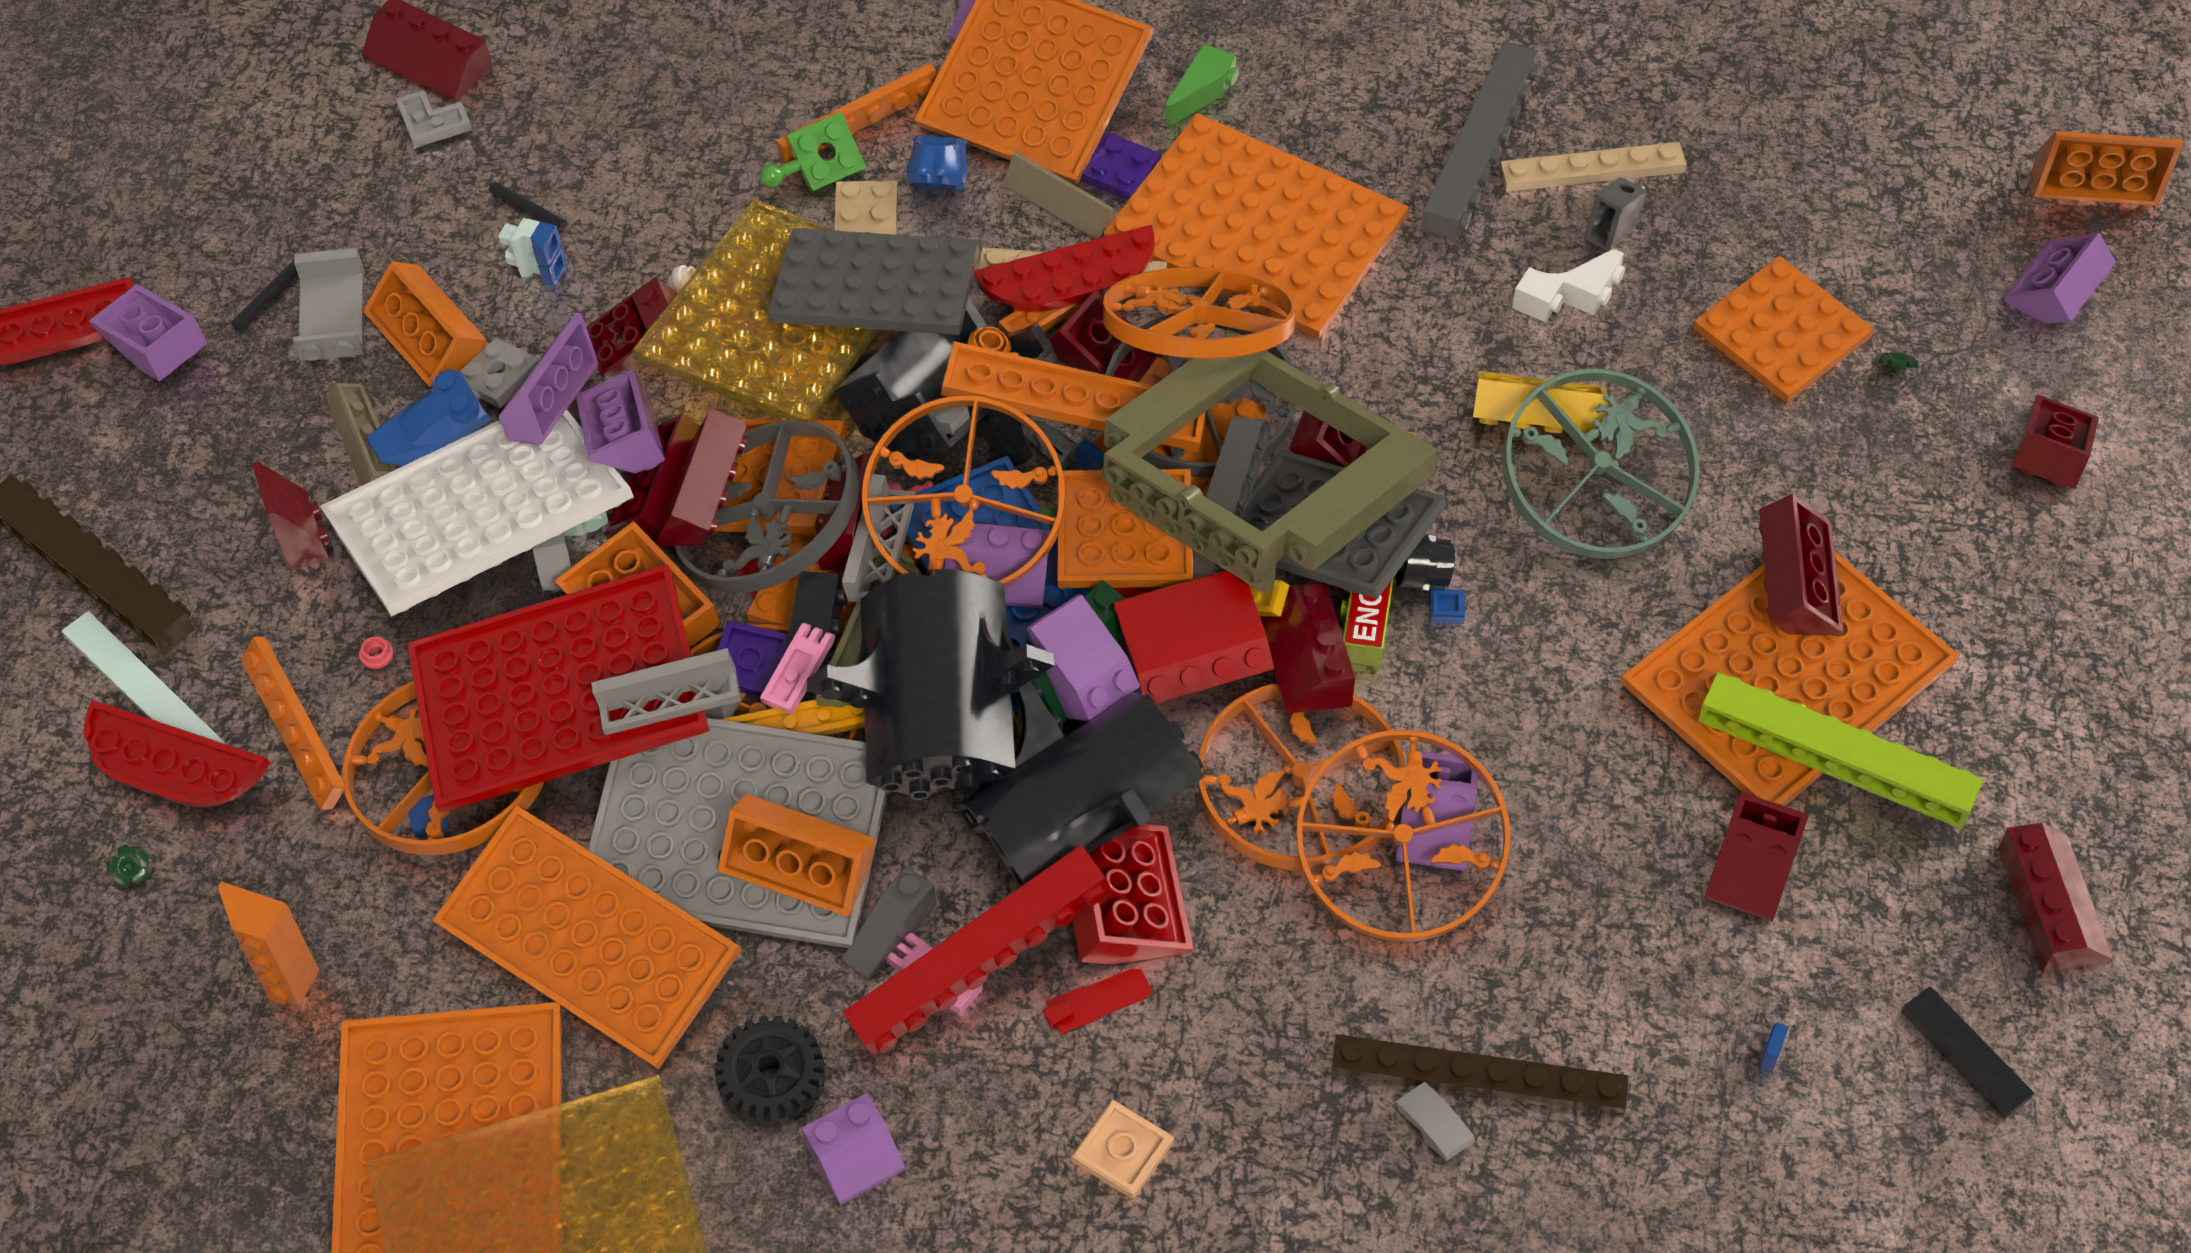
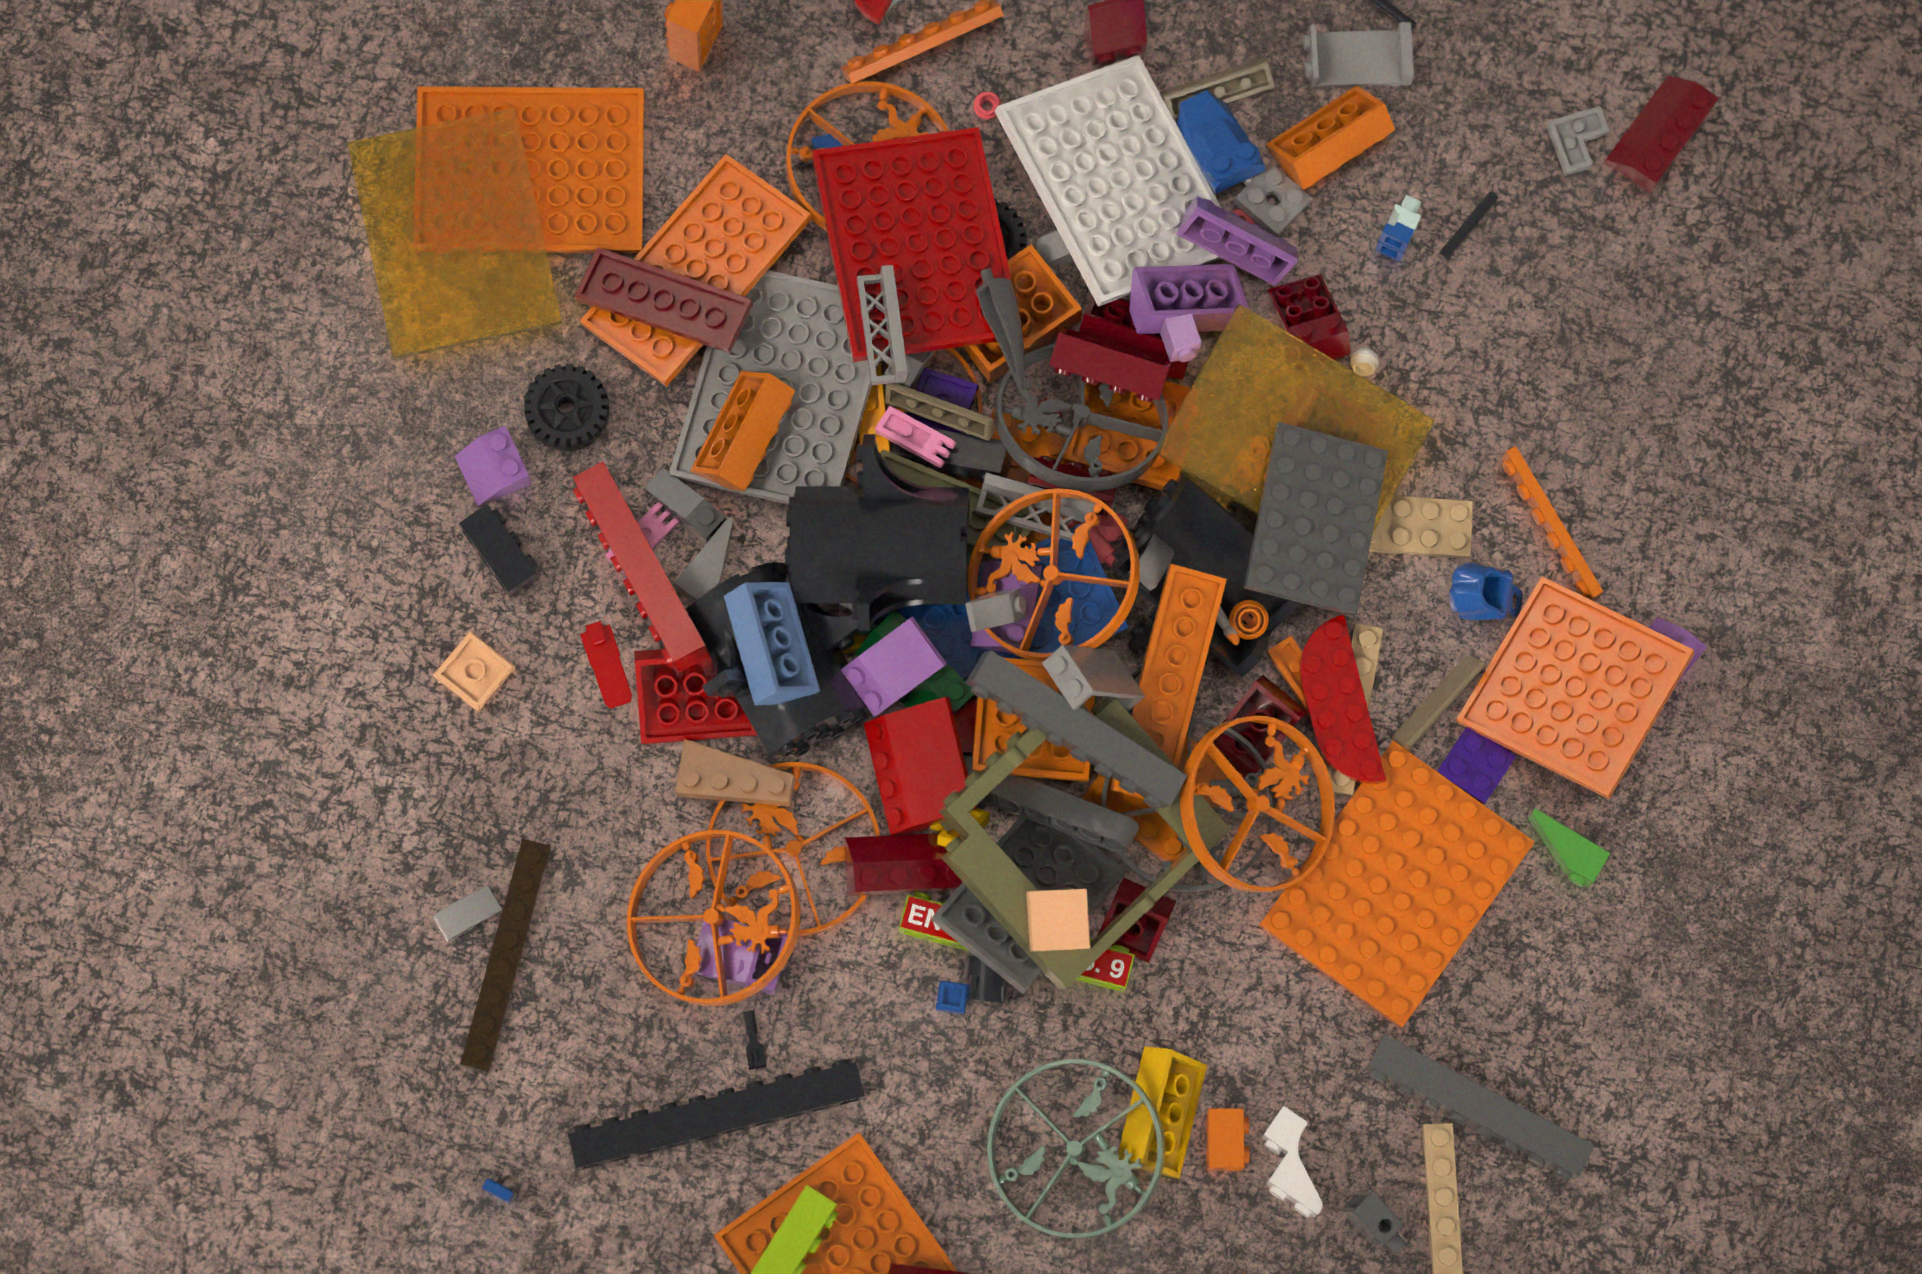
camera: 85 degrees right, 20 degrees up
bright green plate [759,112,867,193] -> none
dark red slope [1704,792,1809,922] -> none
none -> black brick [459,504,539,598]
none -> black brick [568,1059,865,1171]
none -> dark red plate [574,247,753,353]
none -> light grey slope [674,517,733,603]
none -> medium nougat wing [675,739,795,806]
none -> medium blue slope [724,582,820,705]
none -> black piece [743,1010,767,1070]
none -> dark tan slope [885,383,997,441]
none -> light grey slope [965,588,1027,632]
none -> dark grey brick [966,650,1187,809]
none -> dark grey piece [976,268,1025,391]
none -> light nougat tile [1026,889,1090,952]
none -> light grey panel [1042,645,1145,712]
none -> lavender brick [1160,313,1202,362]
none -> orange brick [1206,1109,1250,1171]

